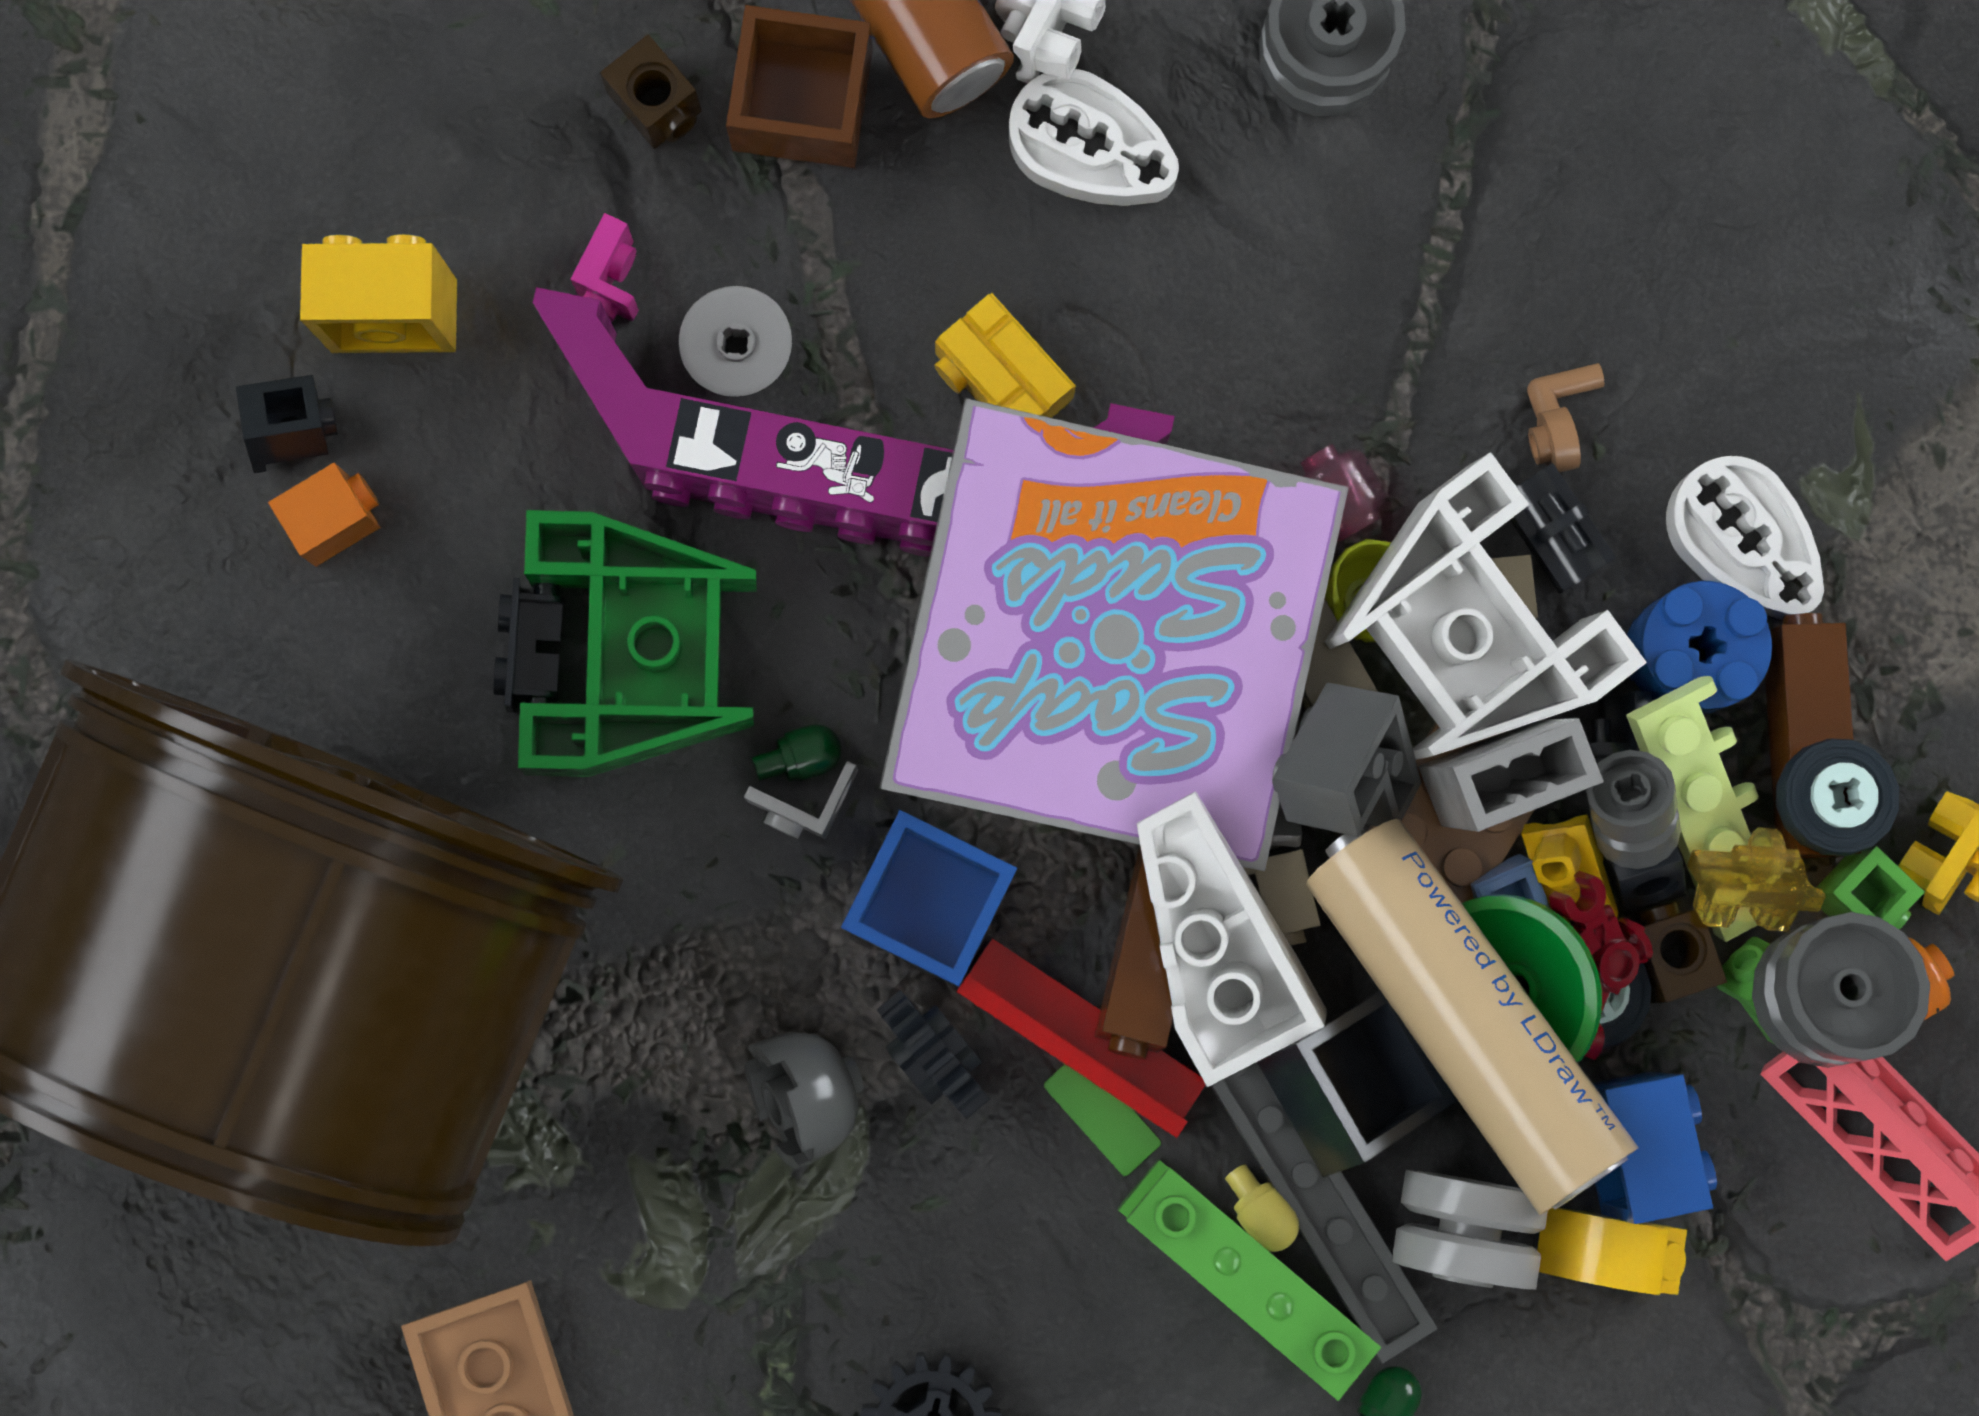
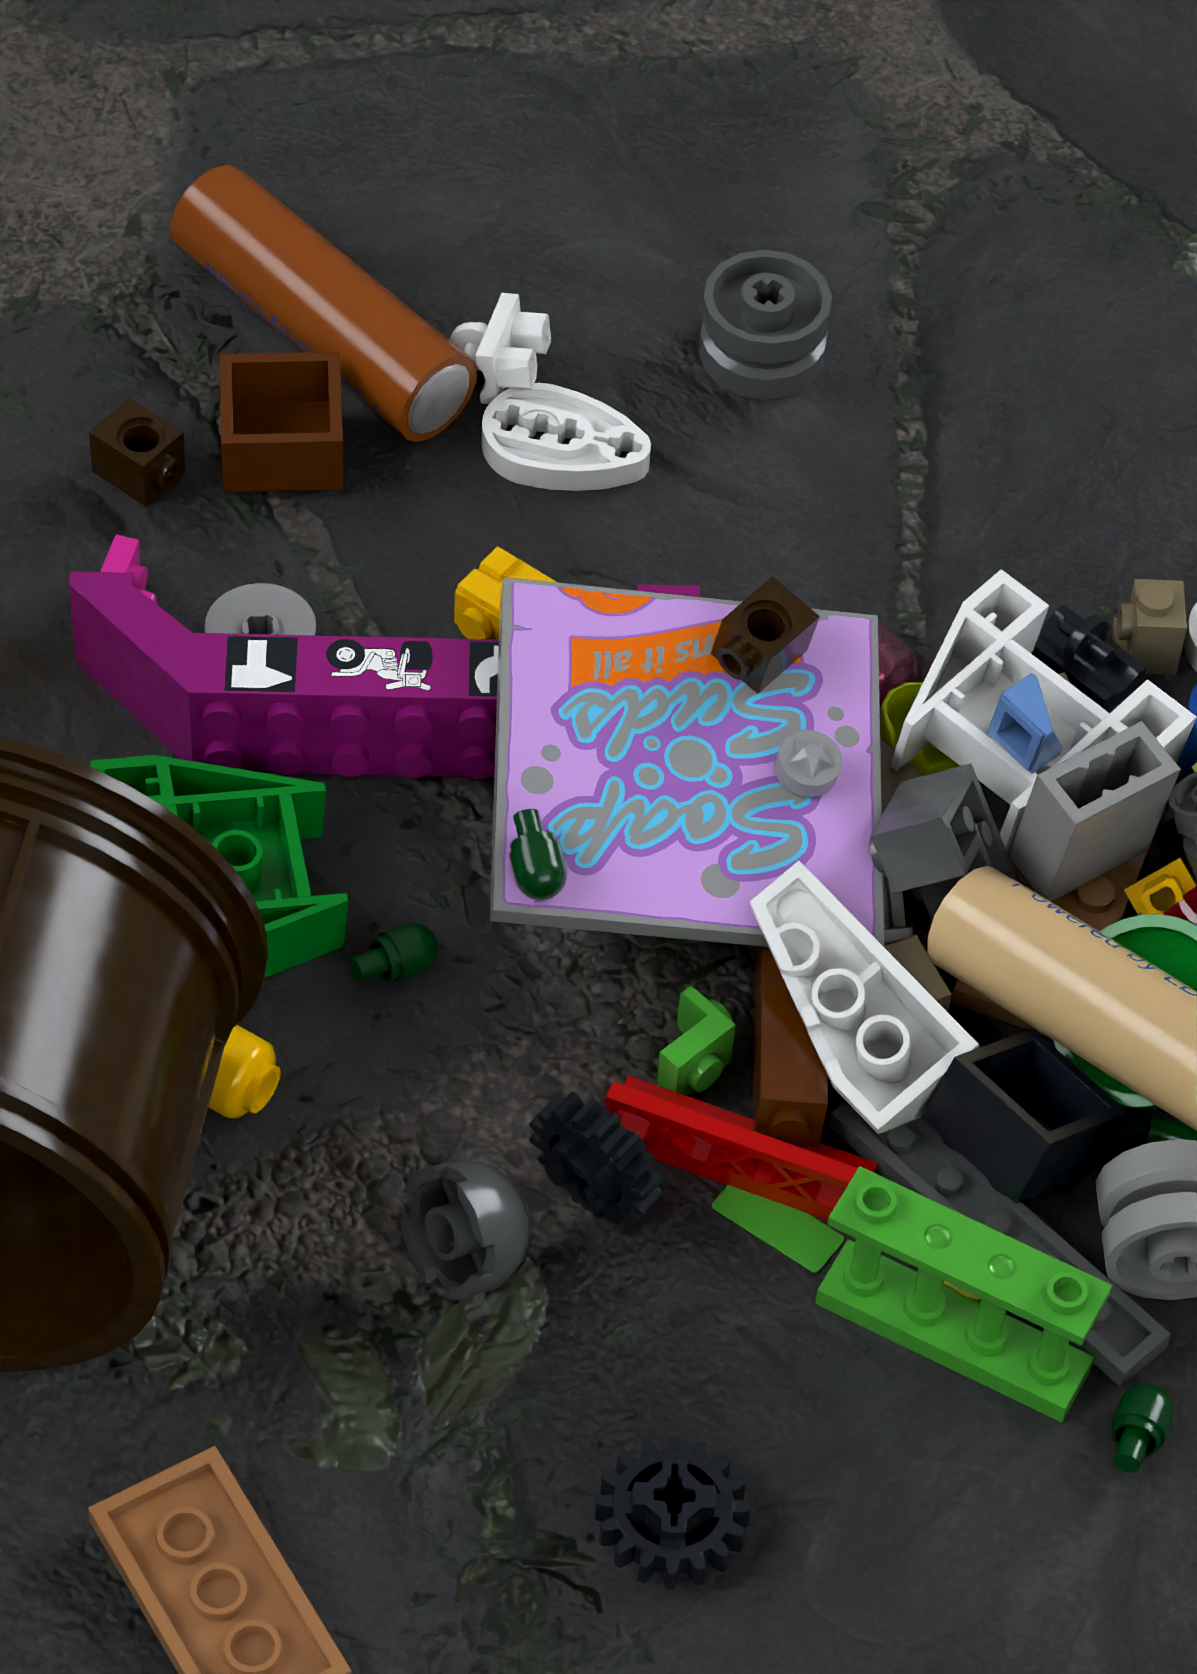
camera: 10 degrees left, 30 degrees down
light grey bracket [744,761,858,839] -> none
blue piece [841,810,1017,987] -> none
medium nougat plate [1527,363,1604,473] -> none
none -> yellow head [208,1025,281,1119]
none -> dark green cylinder [509,809,567,900]
none -> bright green bracket [657,986,736,1096]
none -> dark brown brick [711,576,820,694]
none -> light grey tile [774,730,842,797]
none -> medium blue slope [988,673,1063,774]
none -> dark tan brick [1112,579,1187,675]

